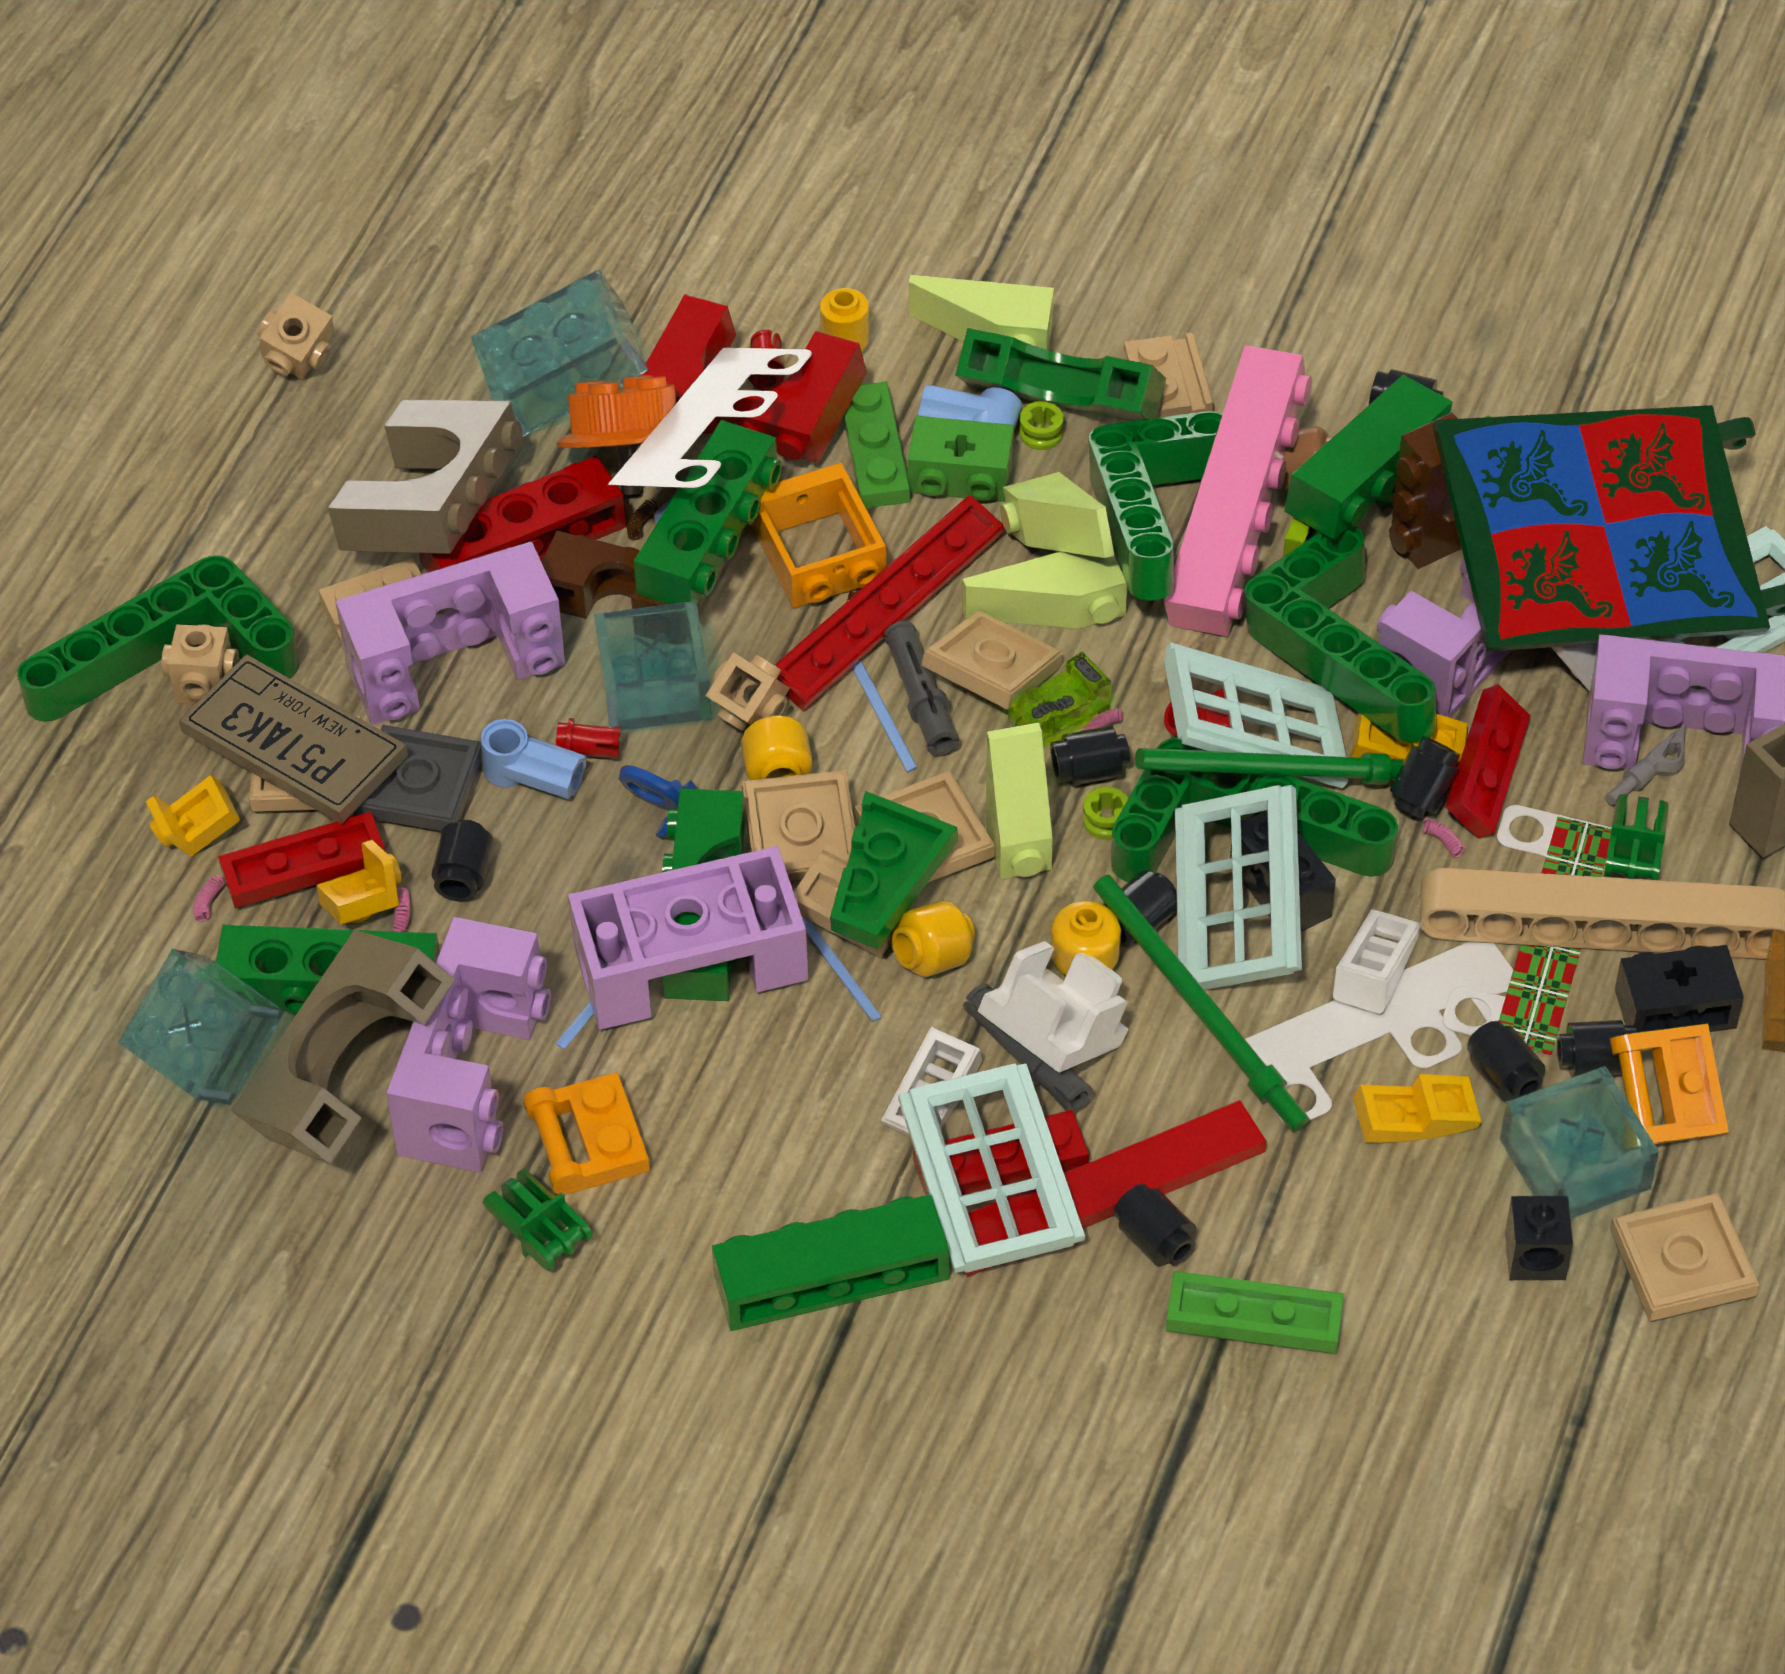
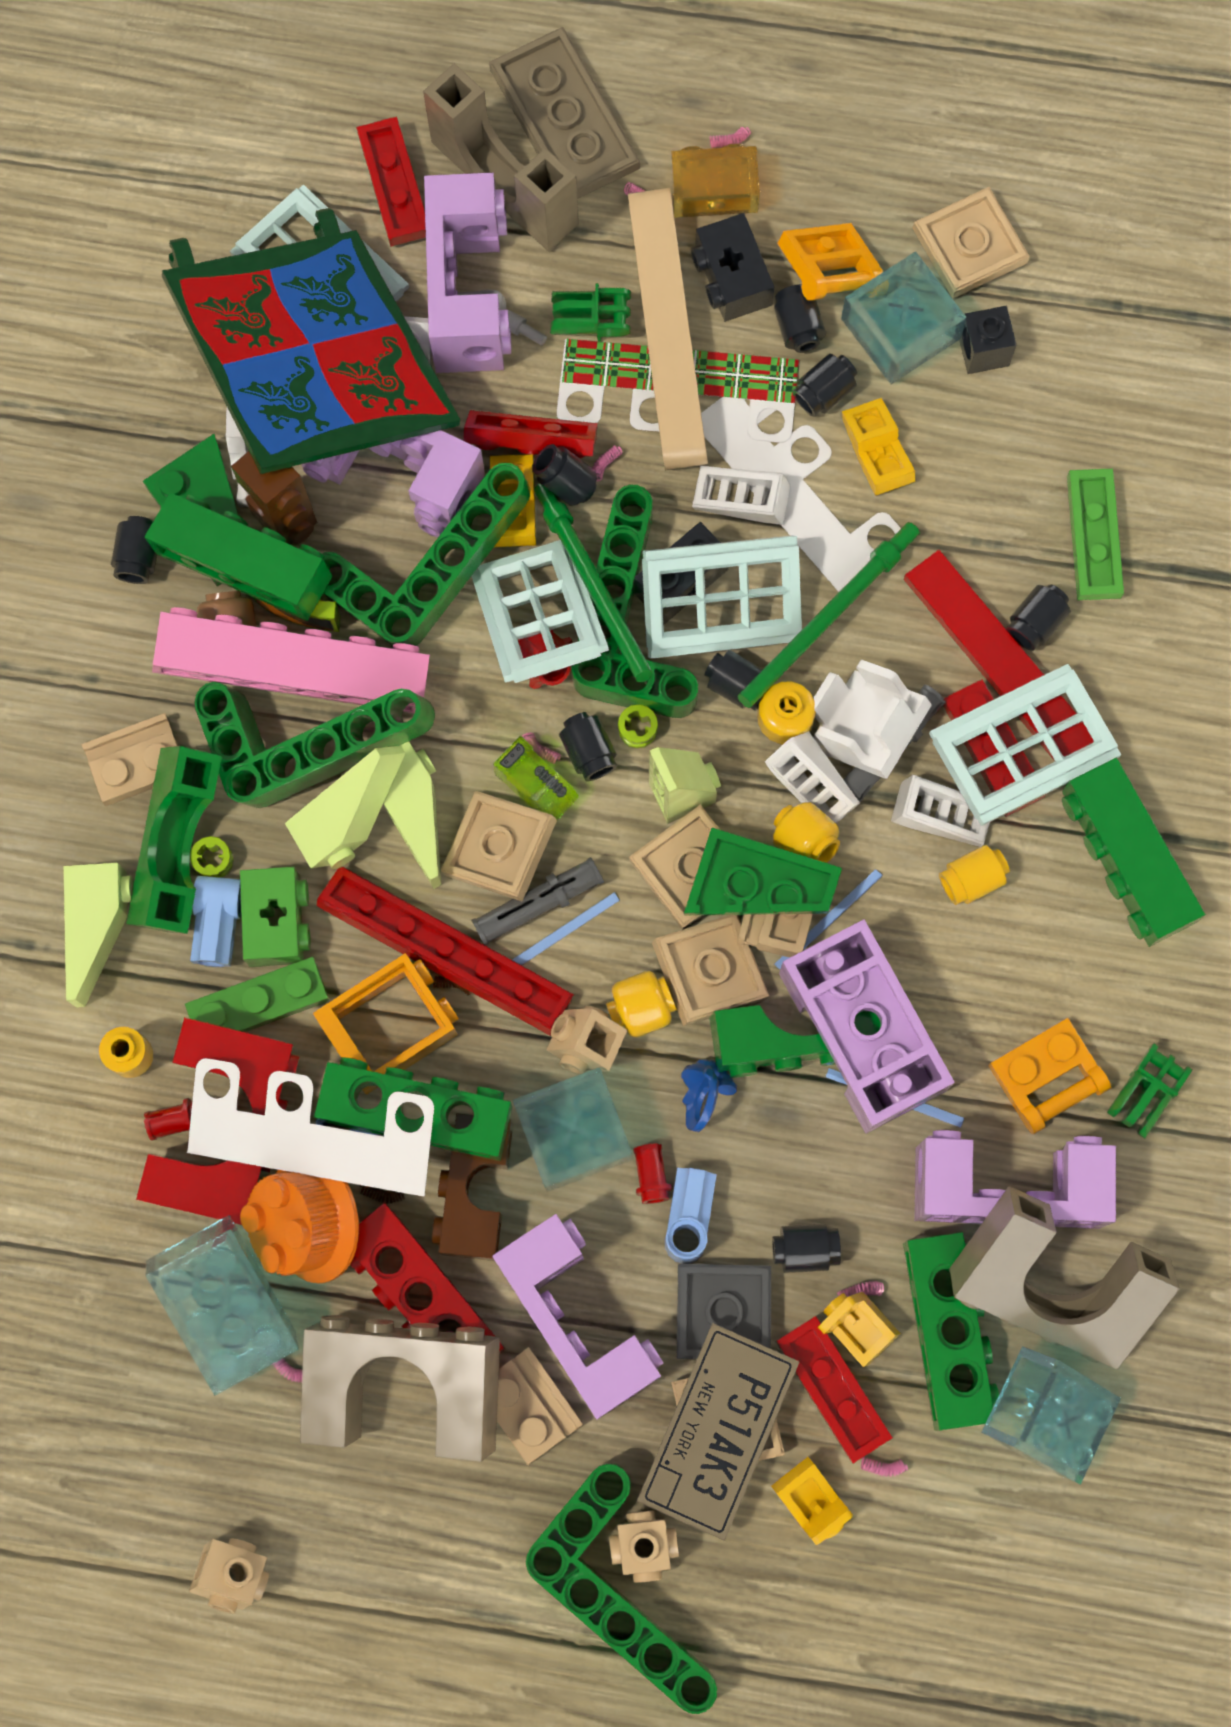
camera: 100 degrees left, 25 degrees up
none -> white slope [765,731,860,824]
none -> yellow brick [939,845,1010,905]

